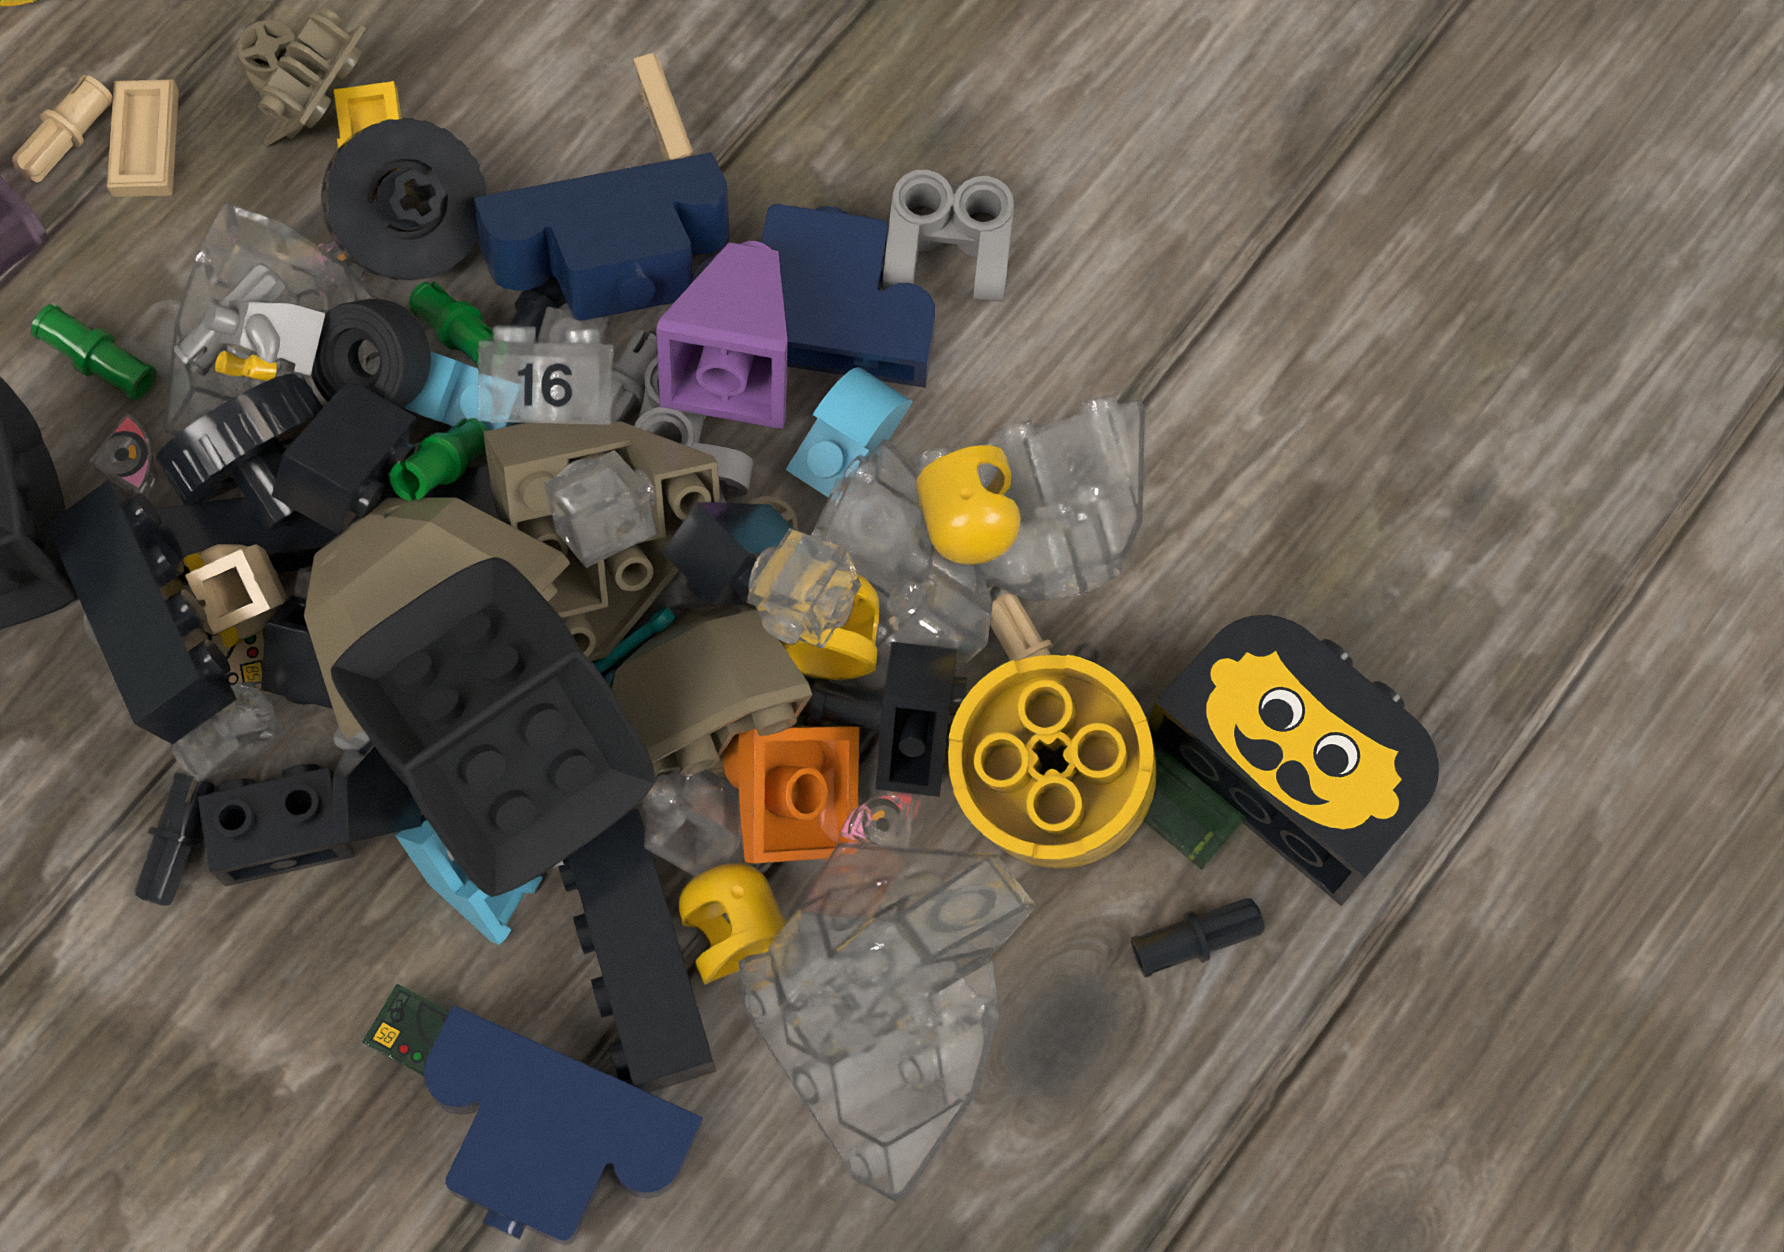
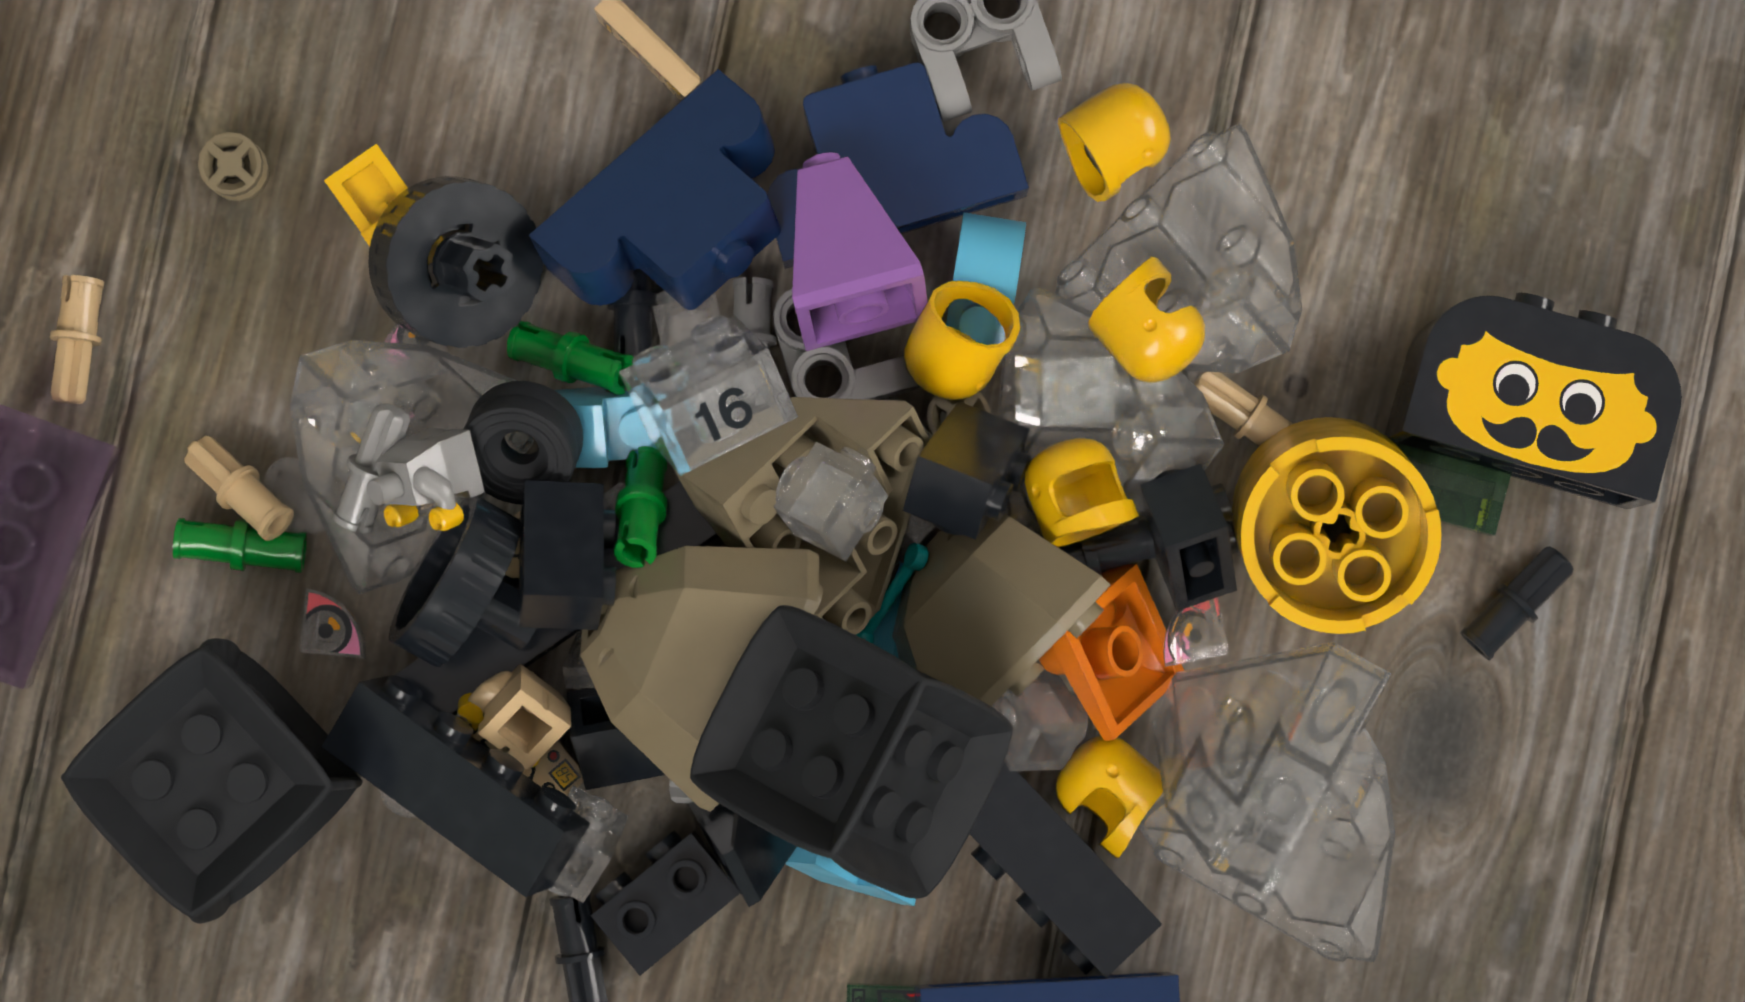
camera: 25 degrees left, 15 degrees up
tan tile [107,80,179,197] -> none
dark tan hinge [258,8,366,147] -> none
clear brick [747,528,862,649] -> none
none -> tan axle [184,436,294,541]
none -> yellow helmet [904,281,1020,400]
none -> yellow helmet [1057,83,1171,202]

